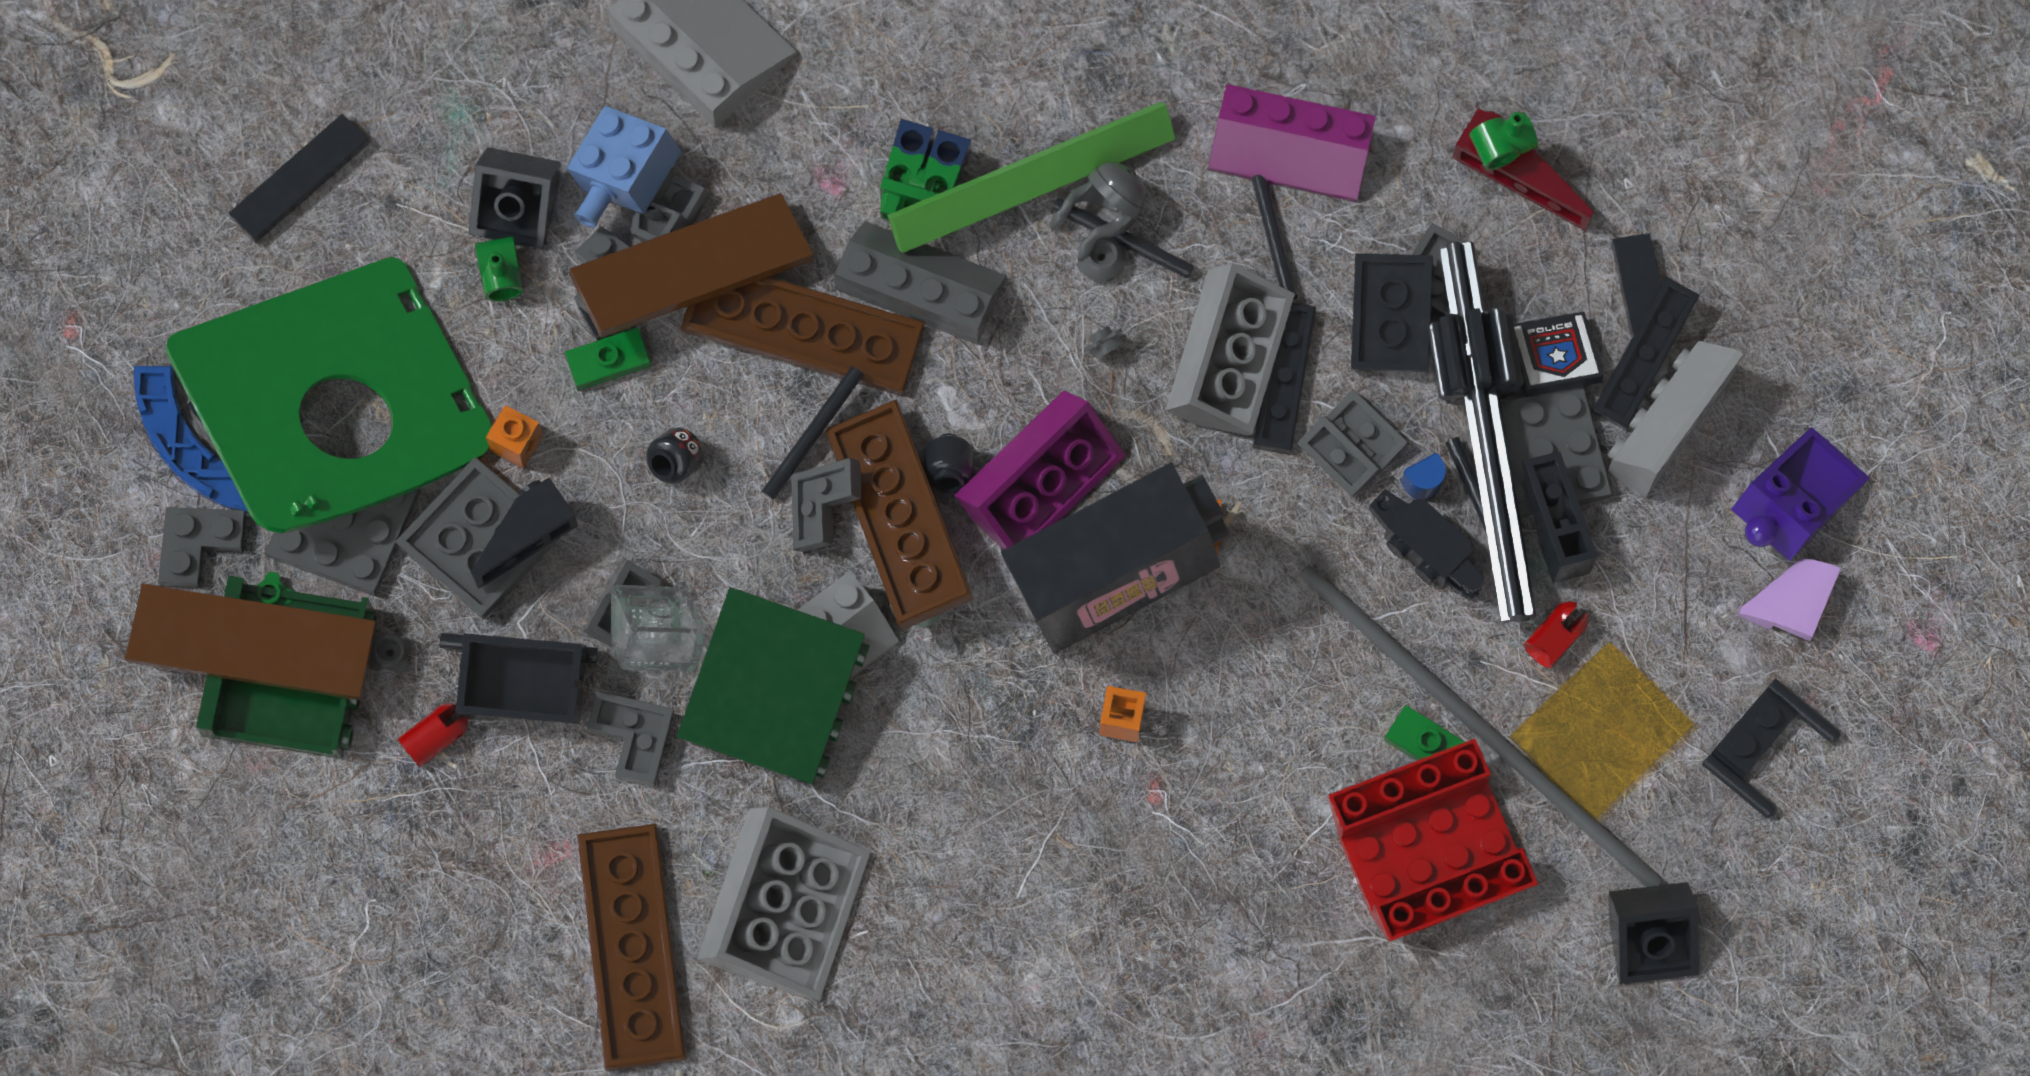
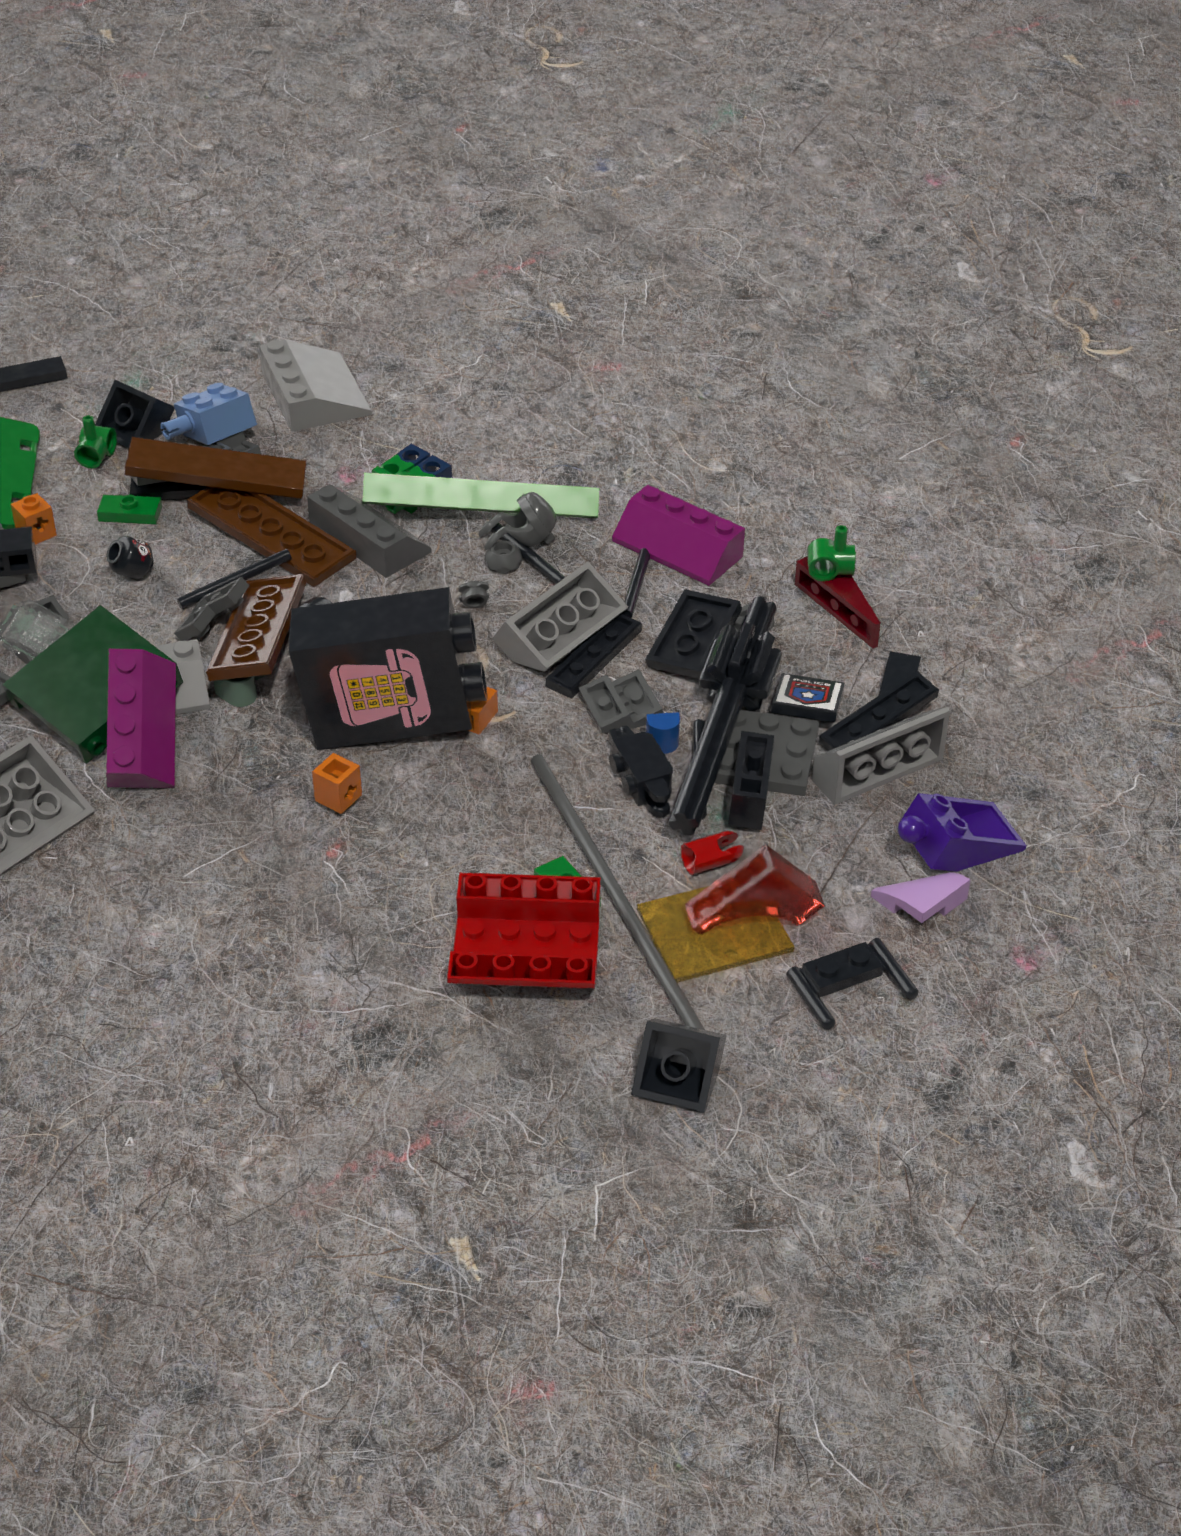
camera: 25 degrees right, 30 degrees down
none -> magenta slope [106,648,176,788]
none -> clear red arch [684,844,825,935]

